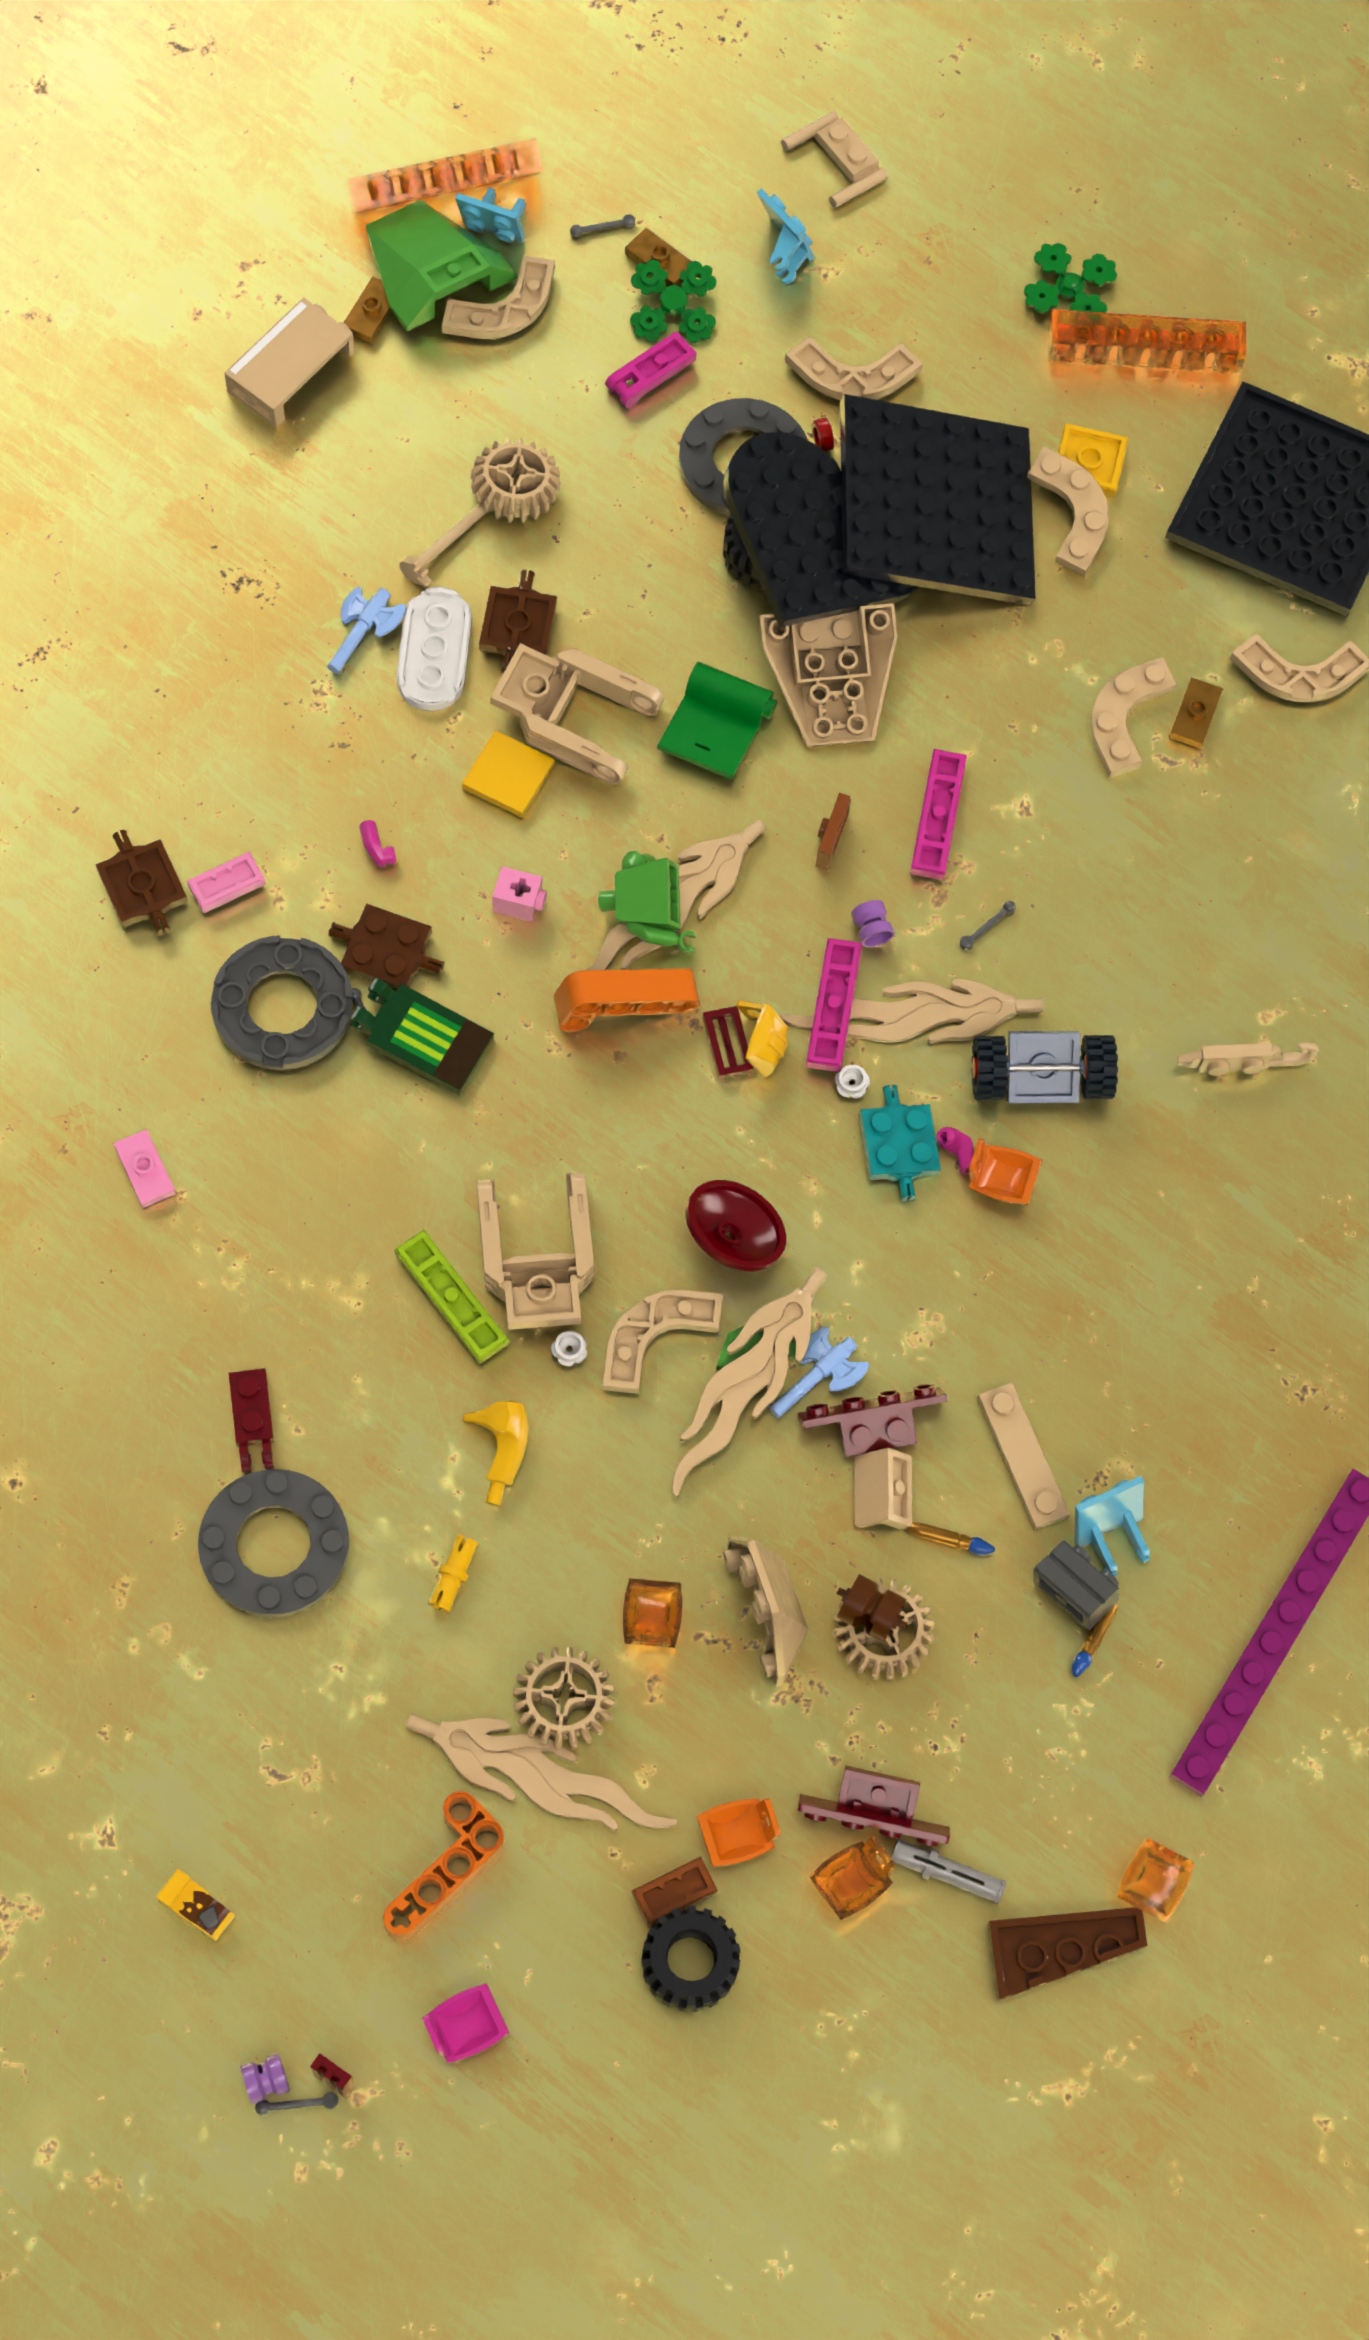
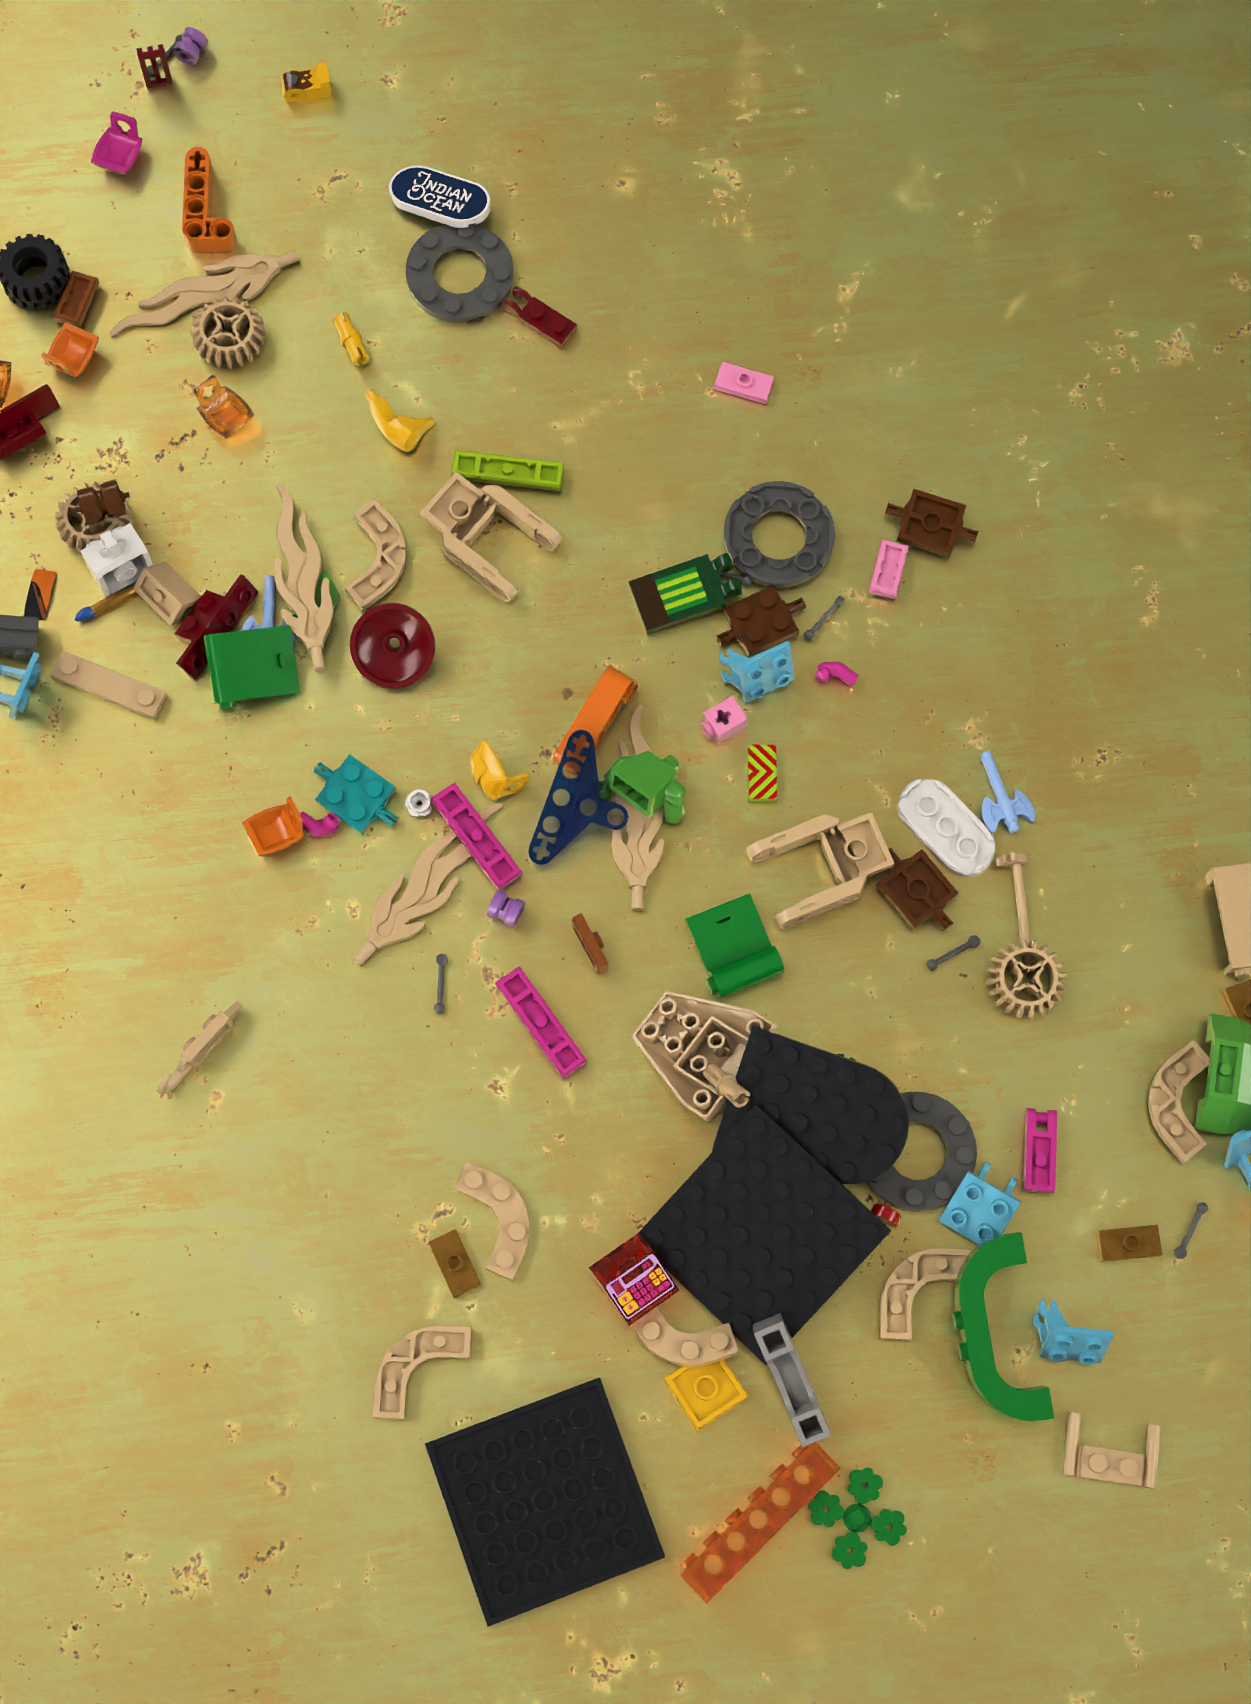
camera: 135 degrees right, 5 degrees up
yellow tile [462,730,555,818] -> none
white plate [551,1331,587,1366] -> none
green plant [630,260,717,343] -> none
dark red tile [703,1006,754,1081] -> none
tan wedge [723,1535,808,1686] -> none
plate [971,1031,1118,1103] -> none
none -> sticker [24,569,57,620]
none -> white hinge [81,523,153,597]
none -> green door [204,625,300,709]
none -> tile [389,165,491,228]
none -> clear blue beam [528,730,629,865]
none -> clear red slope [588,1233,679,1326]
none -> tan axle [703,1064,750,1108]
none -> medium azure plate [719,641,795,703]
none -> tile [747,744,777,802]
none -> light grey arch [752,1313,831,1448]
none -> dark grey hinge [804,596,845,641]
none -> dark grey hinge [927,935,980,970]
none -> medium azure plate [939,1161,1021,1245]
none -> green arch [952,1232,1054,1421]

